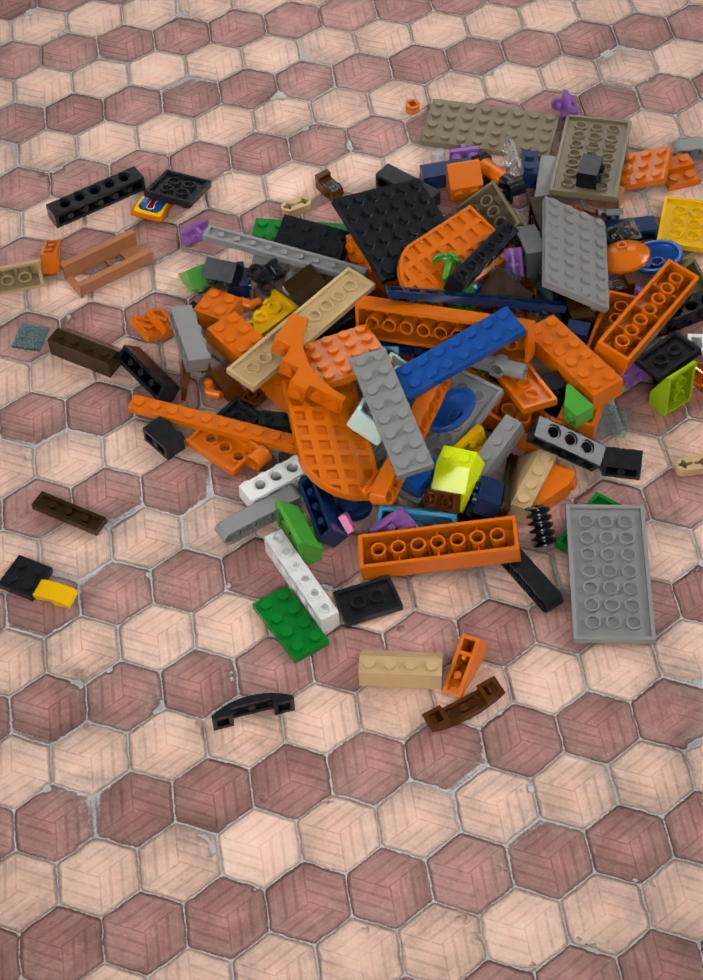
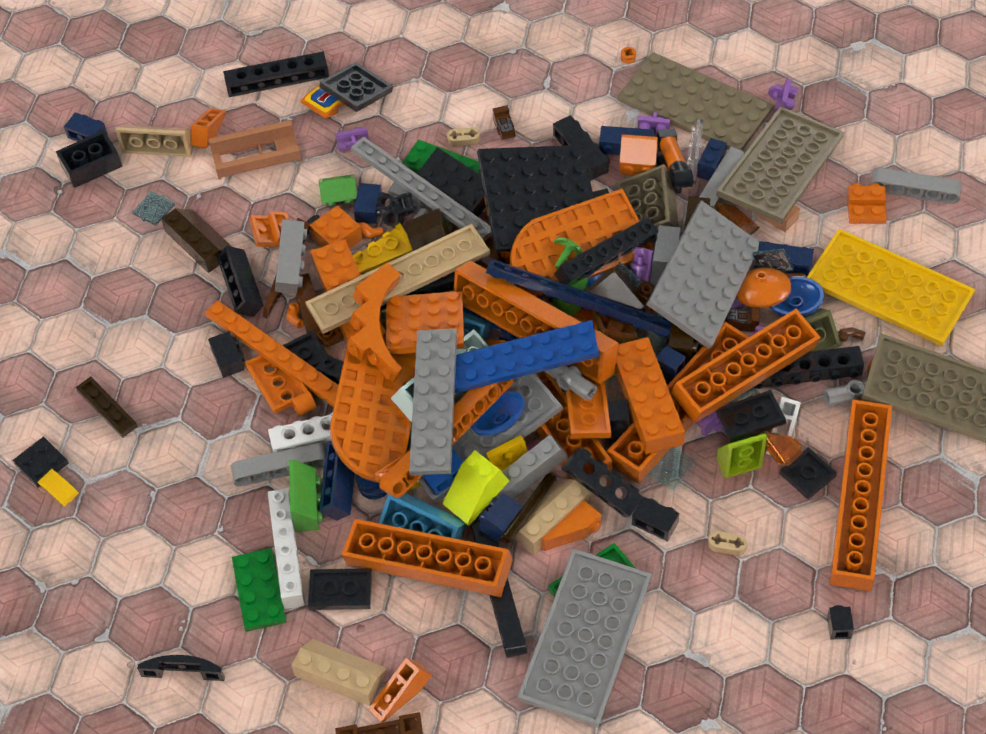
camera: 20 degrees right, 5 degrees up
black brick [201,257,245,289] -> none
bright pink tile [338,511,356,534] -> none
medium lavender wing [370,507,419,533] -> none
reddish brown slope [422,488,461,514] -> none
black piece [525,504,557,548] -> none
bright green slope [563,384,594,429] -> none
black brick [576,153,606,190] -> none
black plate [595,208,623,220] -> none
orange plate [620,146,673,191] -> none

